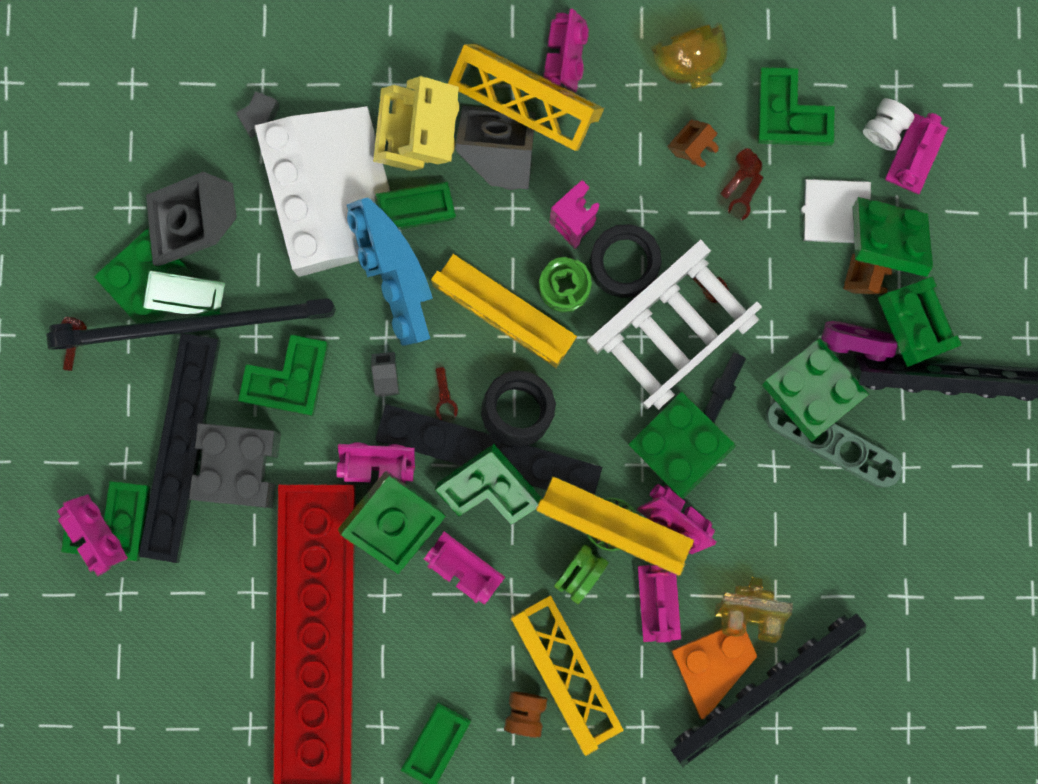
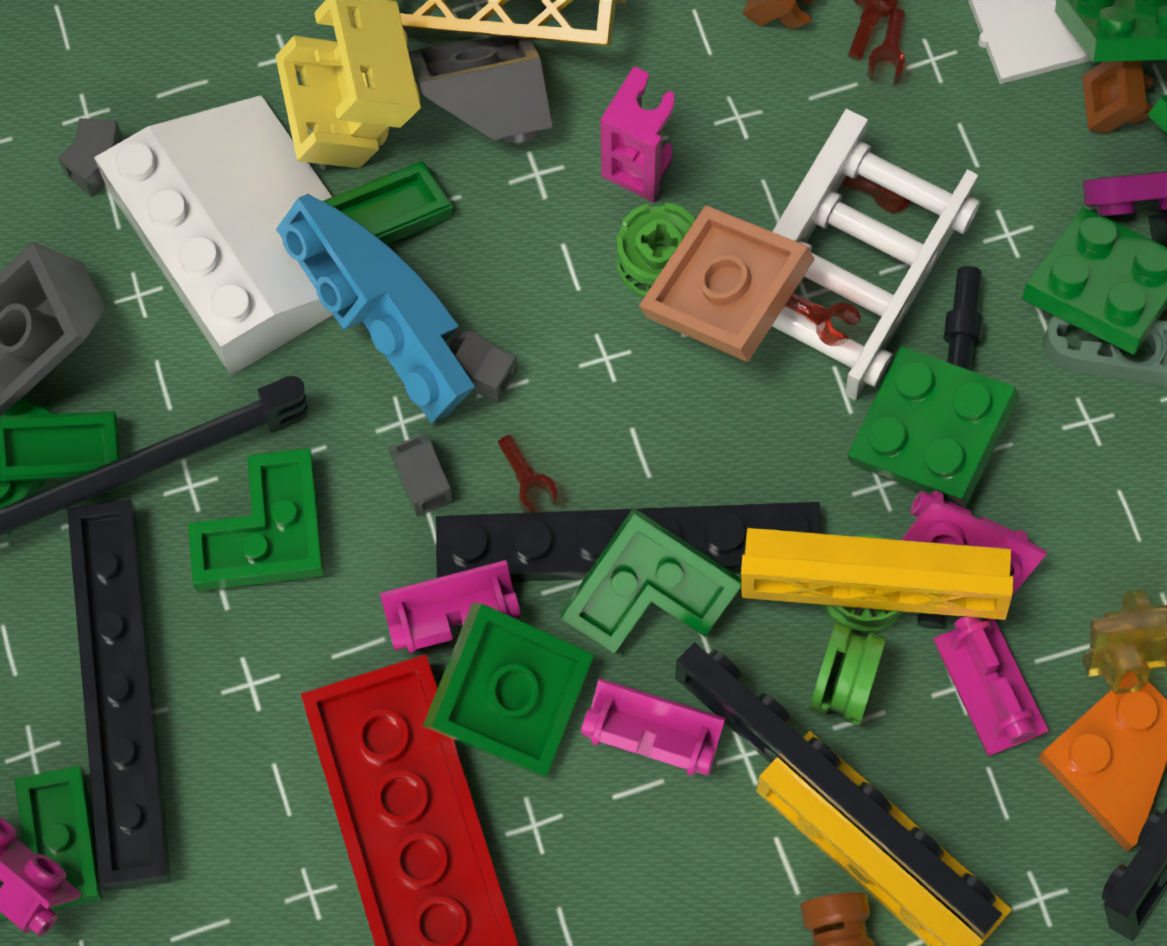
camera: 15 degrees left, 15 degrees down
dark grey piece [189,423,281,508] -> none
yellow fence [431,254,577,368] -> none
black tyre [481,370,556,447] -> none
black tyre [590,224,662,298] -> none
none -> dark grey piece [447,330,517,404]
none -> nougat plate [639,205,815,362]
none -> black plate [675,642,1002,939]
none -> clear red hand [785,293,861,346]

